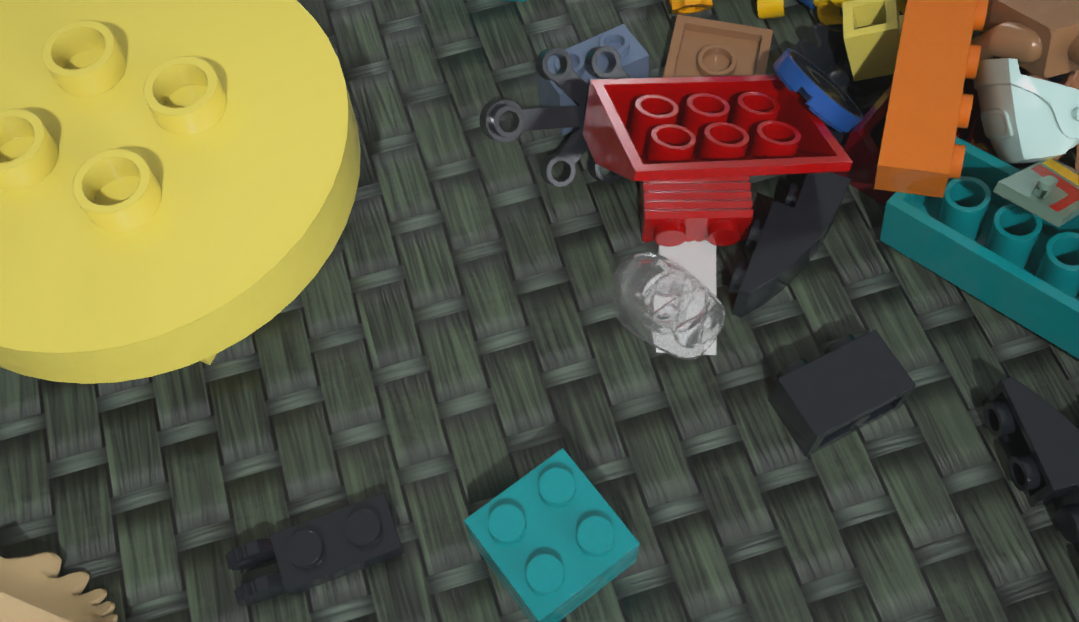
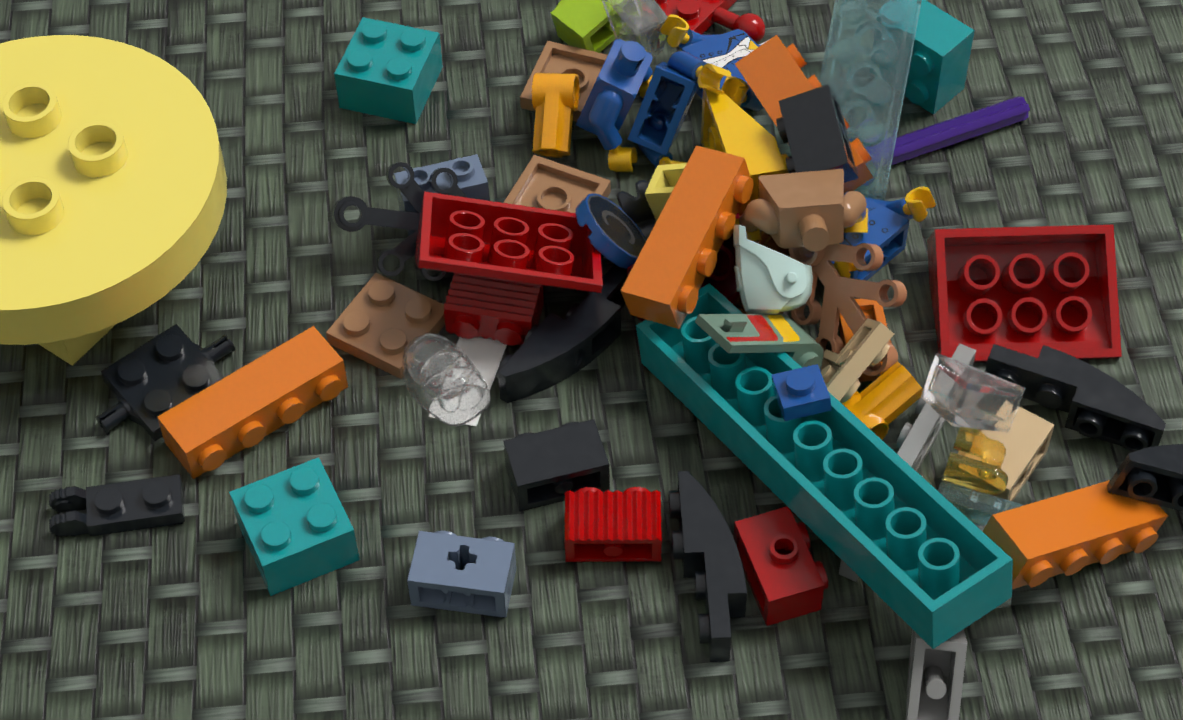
camera: 10 degrees right, 10 degrees down
none -> black plate [96,324,235,441]
none -> orange brick [157,326,348,479]
none -> medium nougat plate [326,273,445,379]
none -> sand blue brick [407,531,517,618]
none -> red brick [565,487,662,562]

